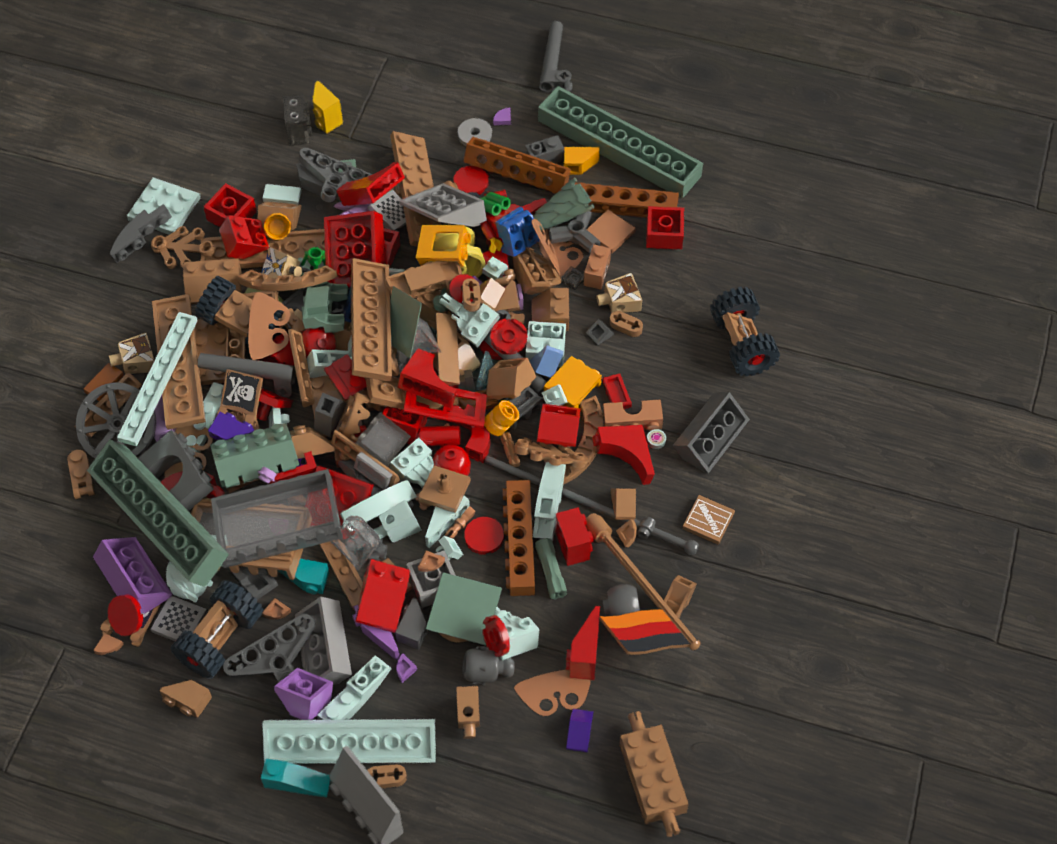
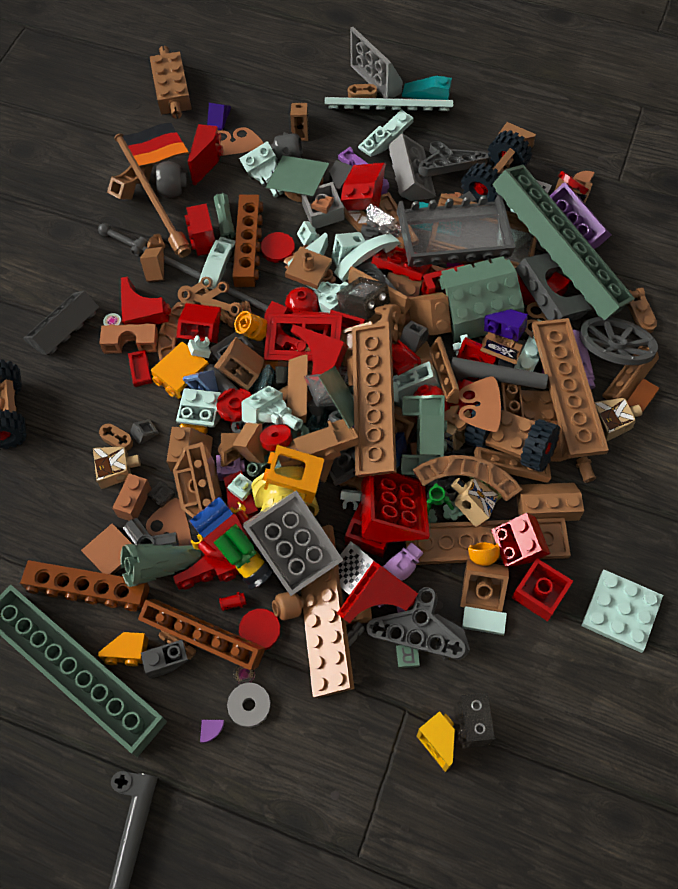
camera: 175 degrees left, 5 degrees up
dark grey slope [110,204,172,263] -> none
light aqua plate [117,312,197,446] -> none
medium nougat plant [151,226,215,269] -> none
lavender plate [258,466,277,484] -> none
medium lavender slope [274,668,333,720] -> none
light grey tile [354,452,392,490] -> none
medium nougat beam [462,278,481,312] -> none
red tile [482,615,510,657] -> none
medium nougat arm [495,269,516,287] -> none
nougat piece [531,219,562,278] -> none
red brick [646,206,684,249] -> none
medium nougat tile [683,495,735,545] -> none

